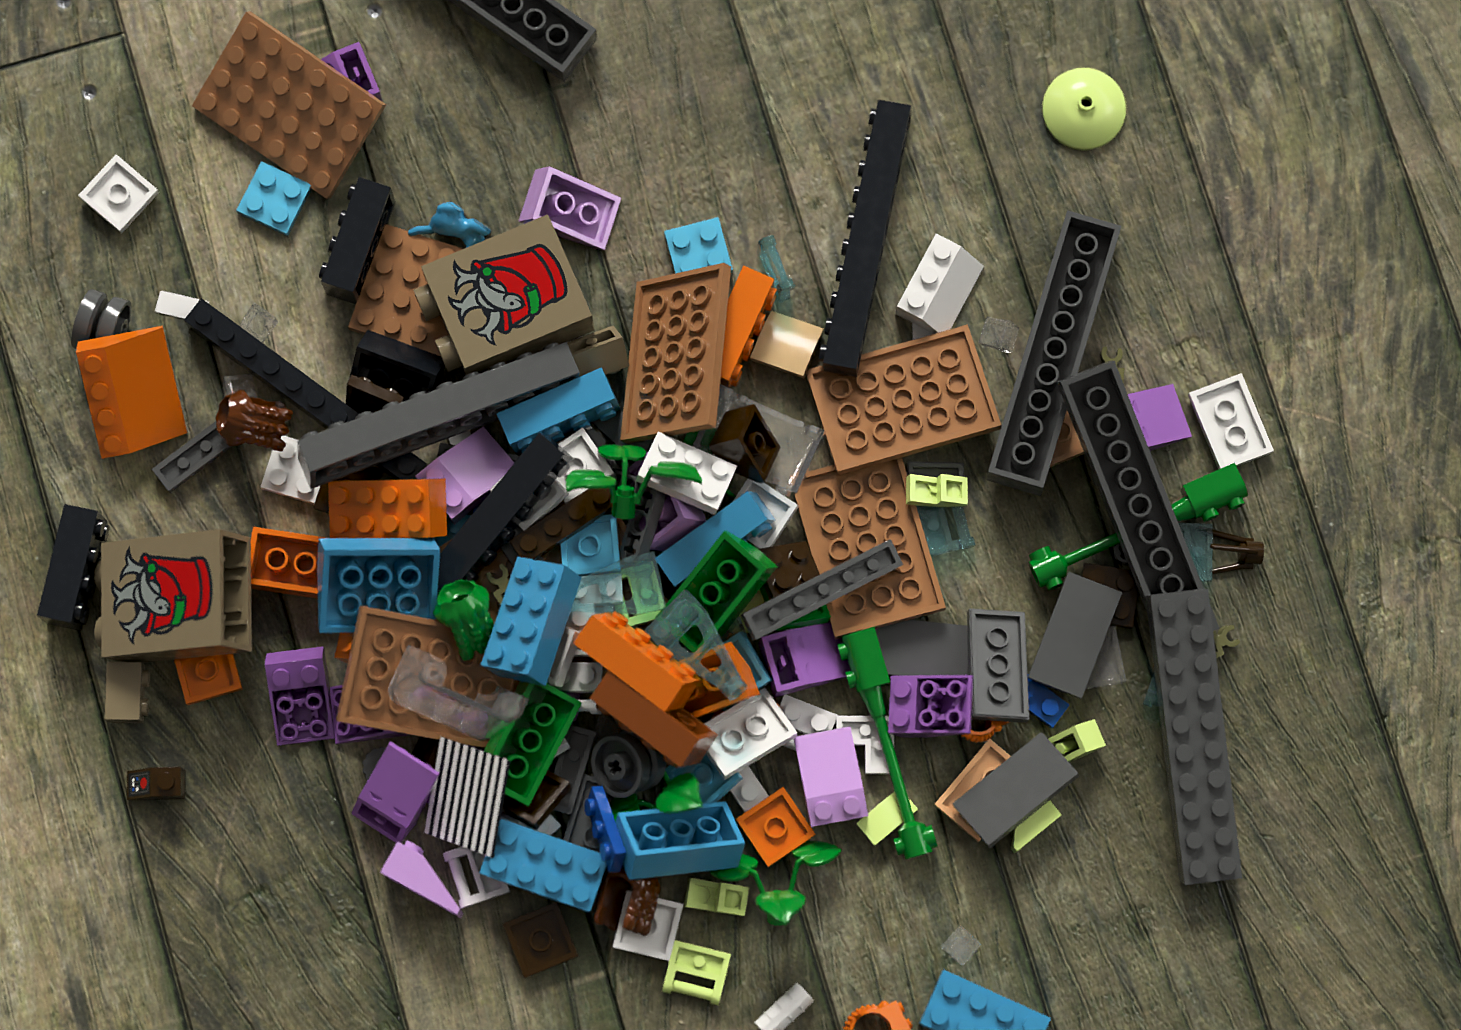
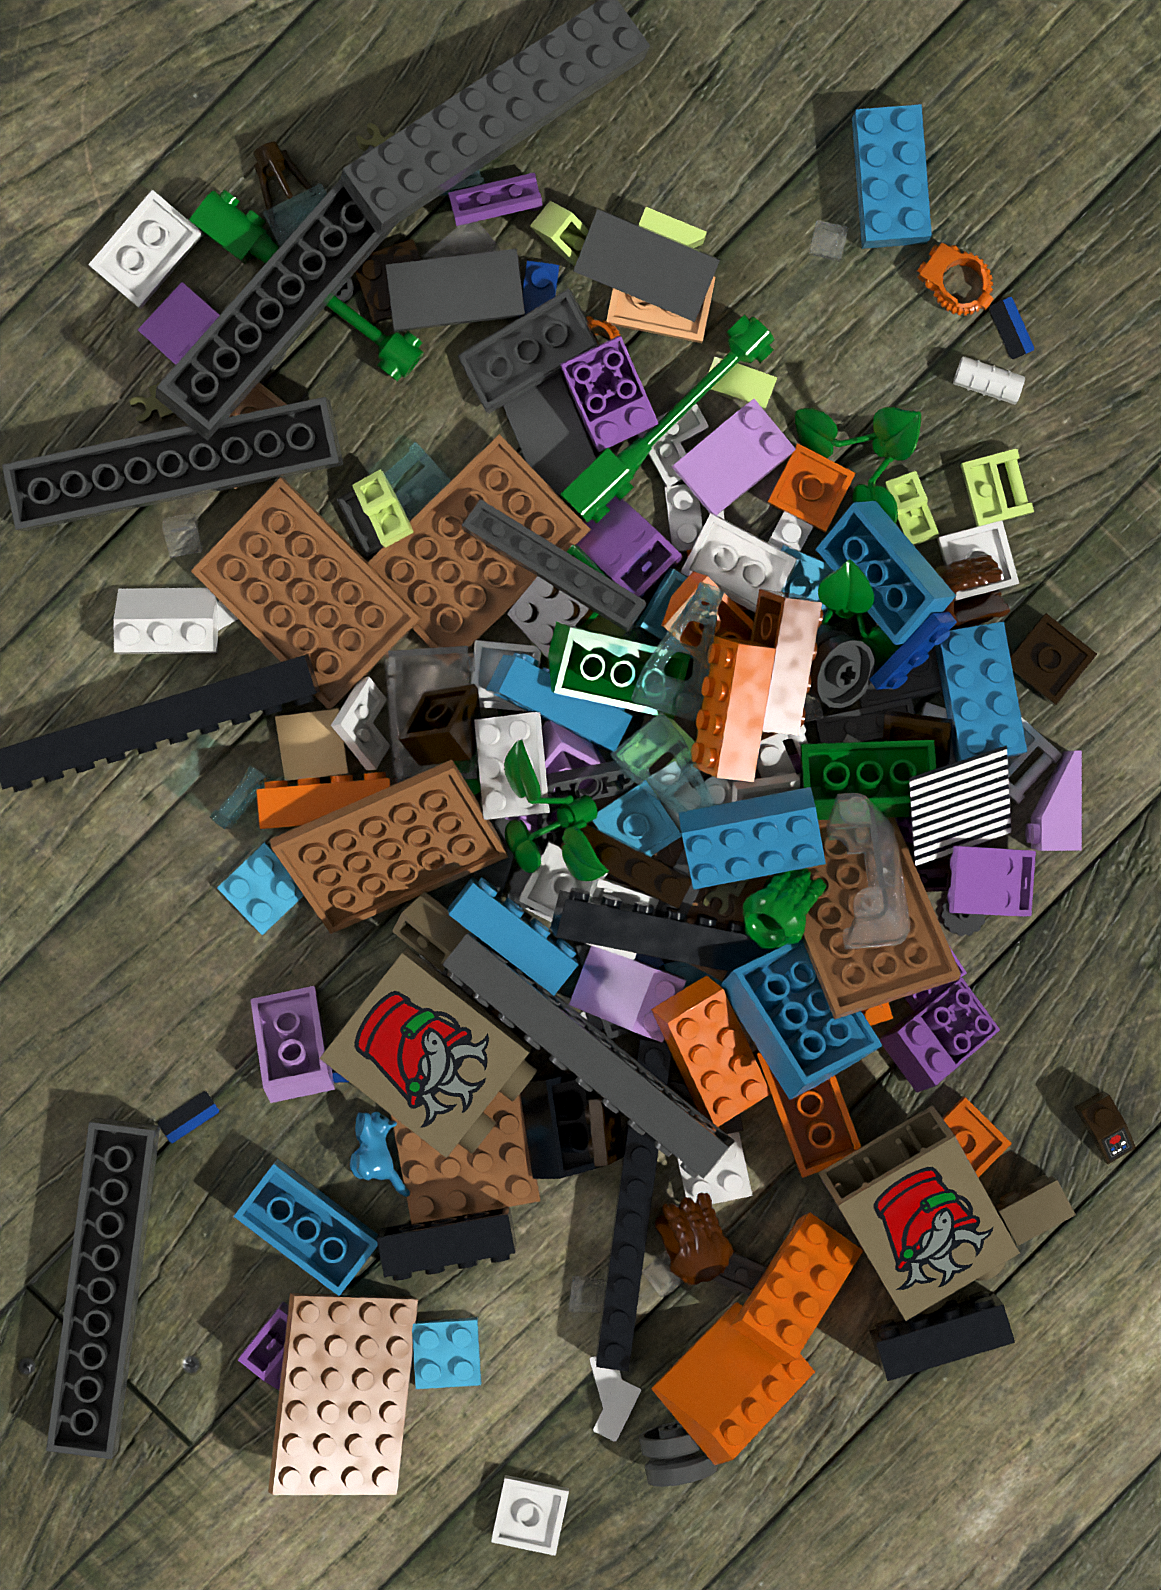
camera: 115 degrees left, 10 degrees up
none -> black sticker [158,1091,219,1143]
none -> dark azure brick [234,1159,378,1296]
none -> white plate [331,677,390,770]
none -> medium lavender hinge [448,172,543,226]
none -> white sticker [593,1379,641,1442]
none -> orange brick [731,1212,863,1365]

